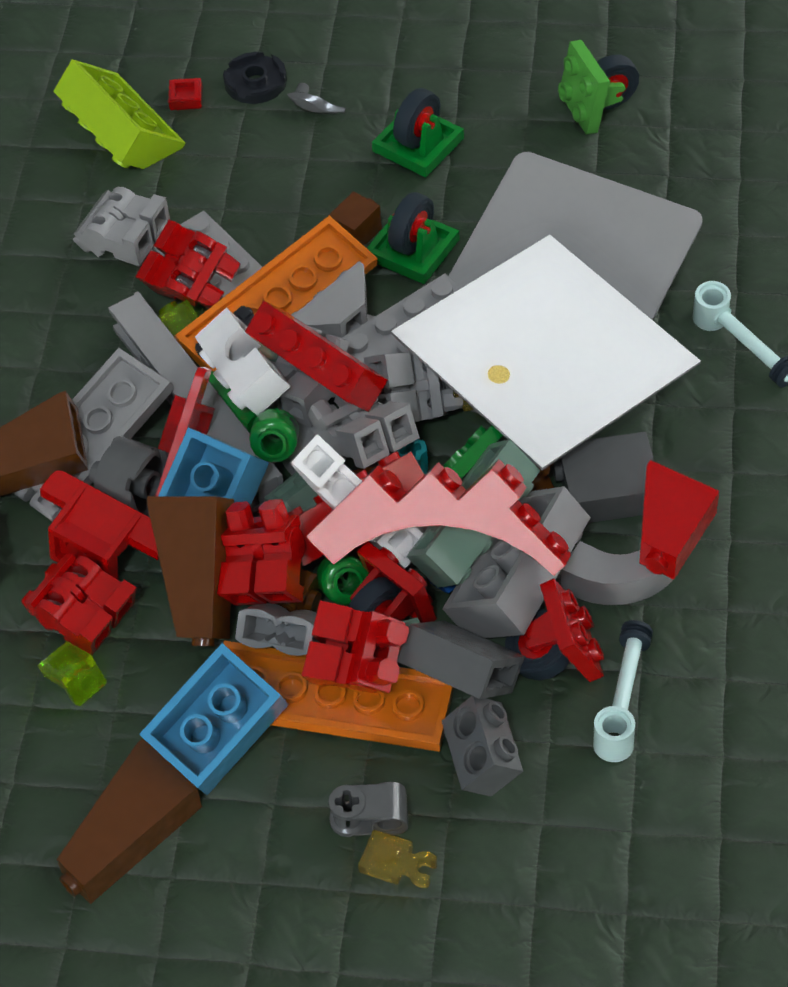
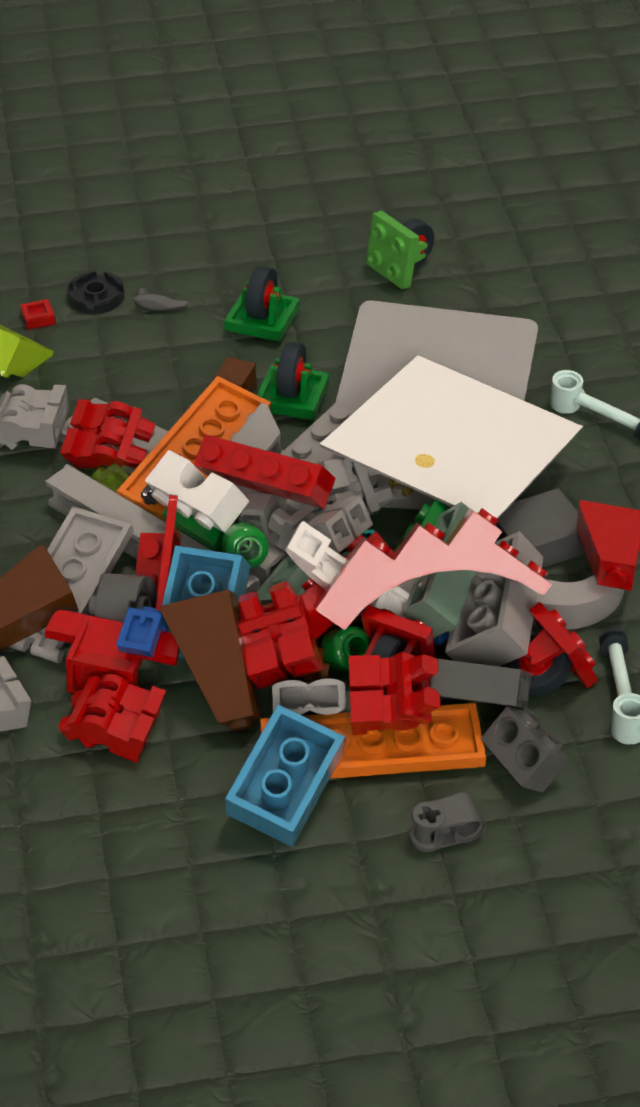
camera: 20 degrees left, 10 degrees down
clear neon green bracket [37,641,107,706] -> none
reddish brown slope [57,738,202,904] -> none
clear yellow plate [358,830,438,888] -> none
none -> blue bracket [116,607,169,658]

